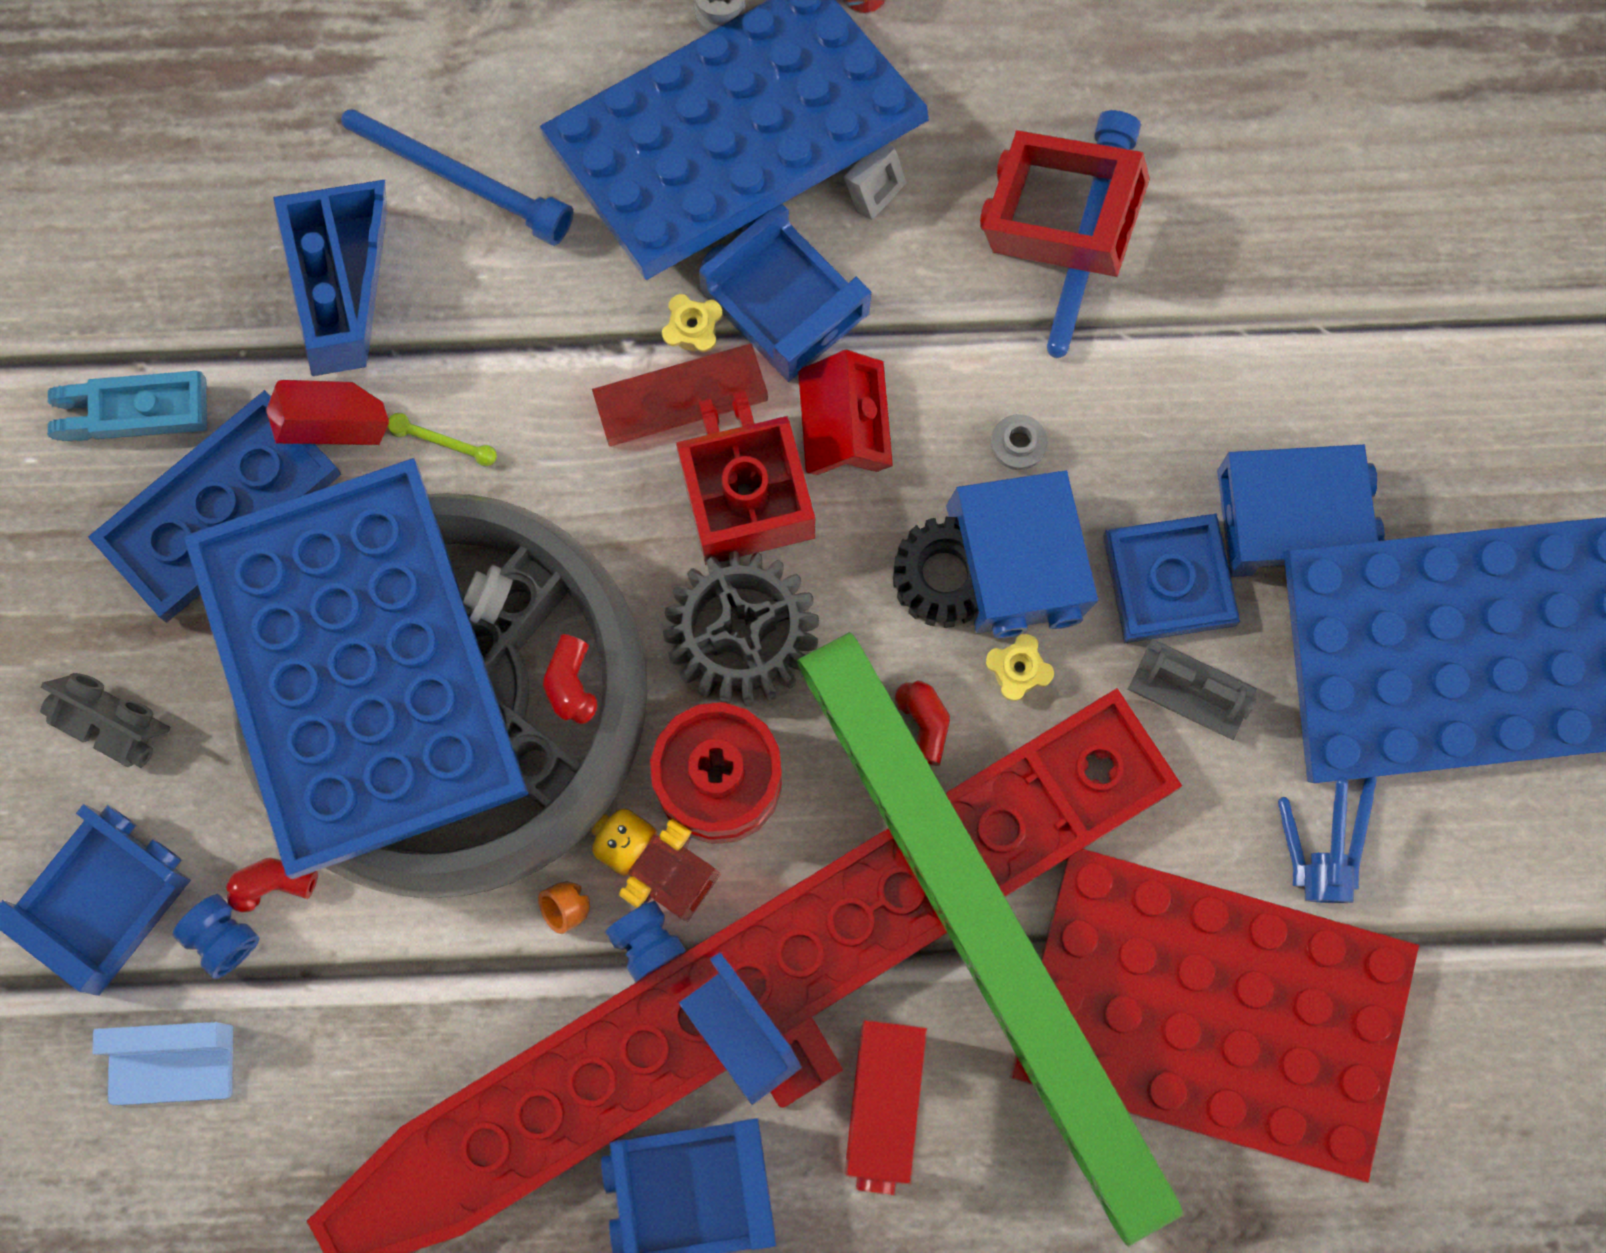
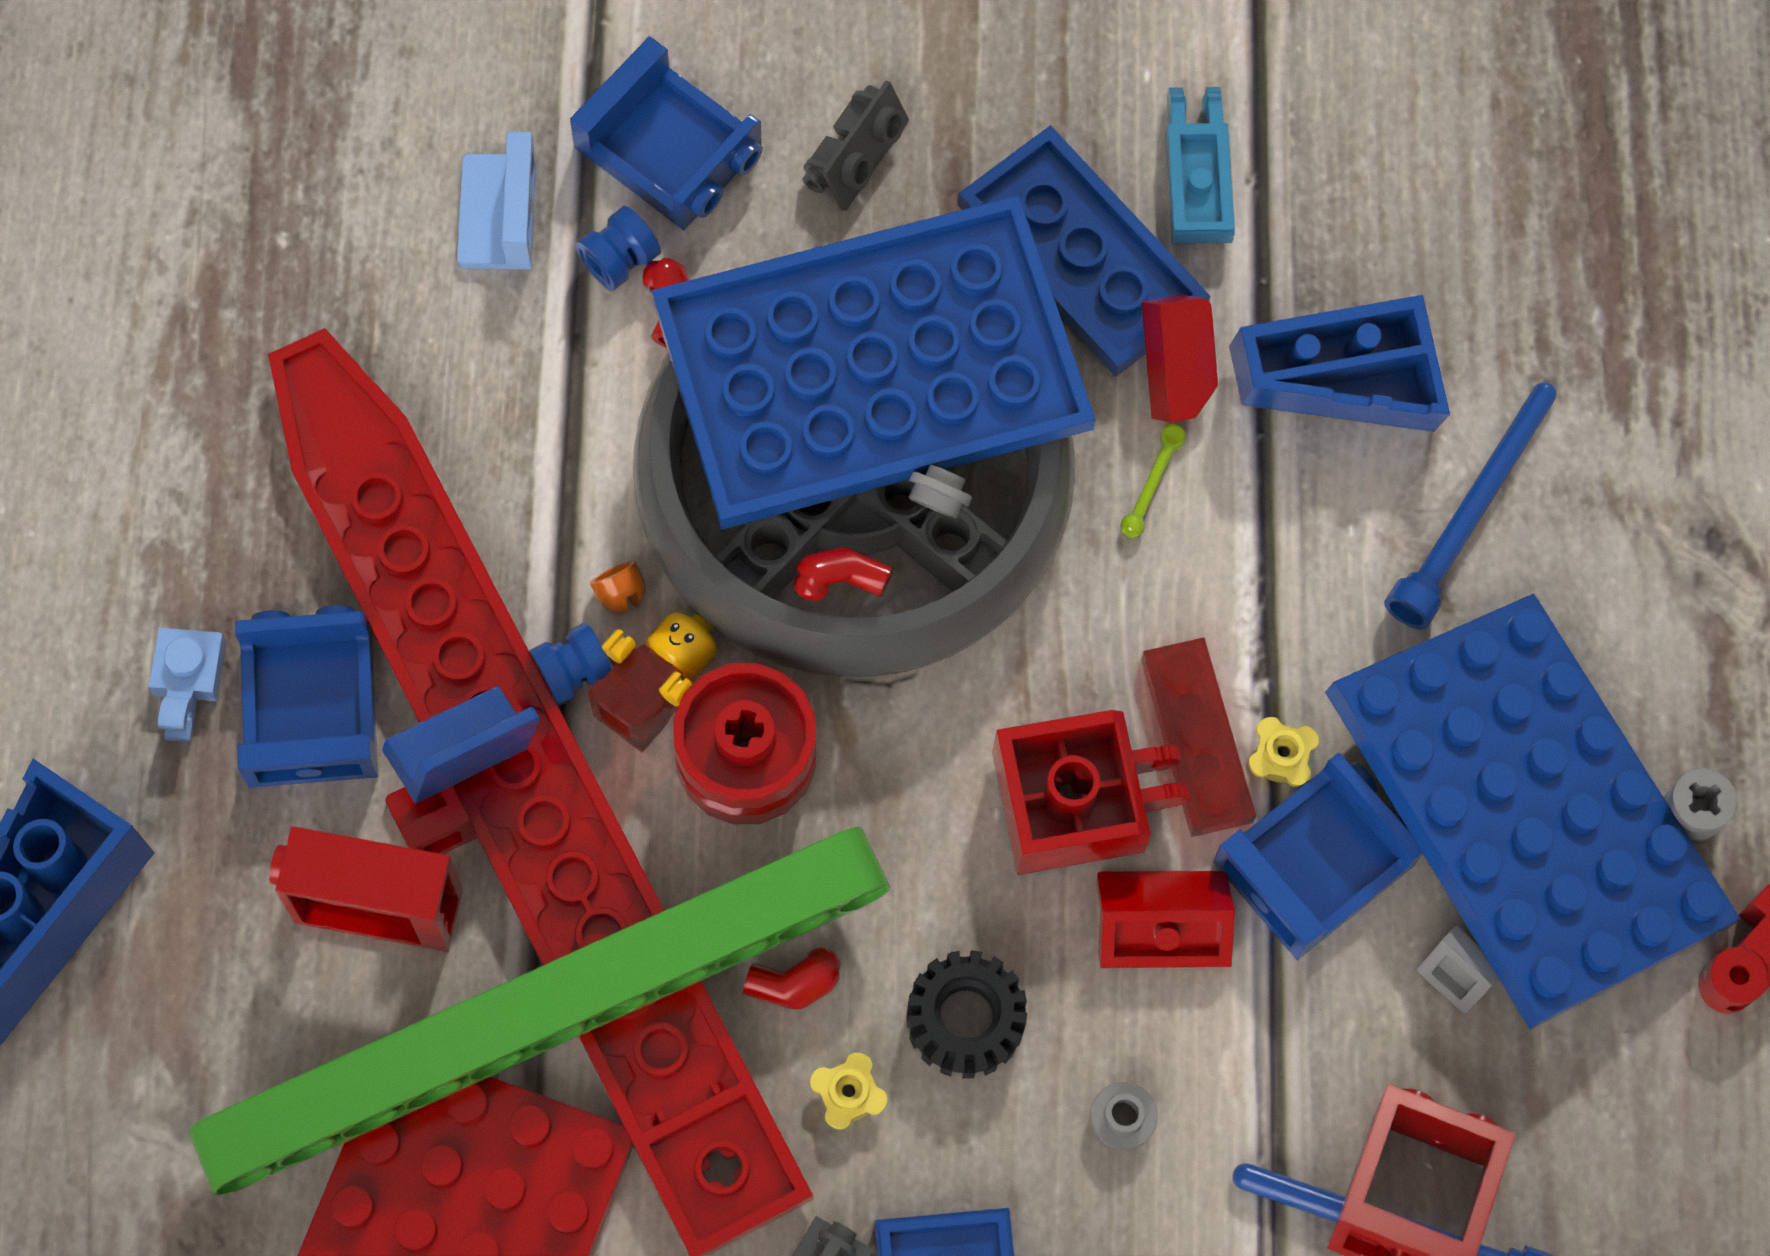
camera: 90 degrees right, 5 degrees down
dark grey gear [663,550,819,706] -> none
blue panel [946,470,1098,638] -> none

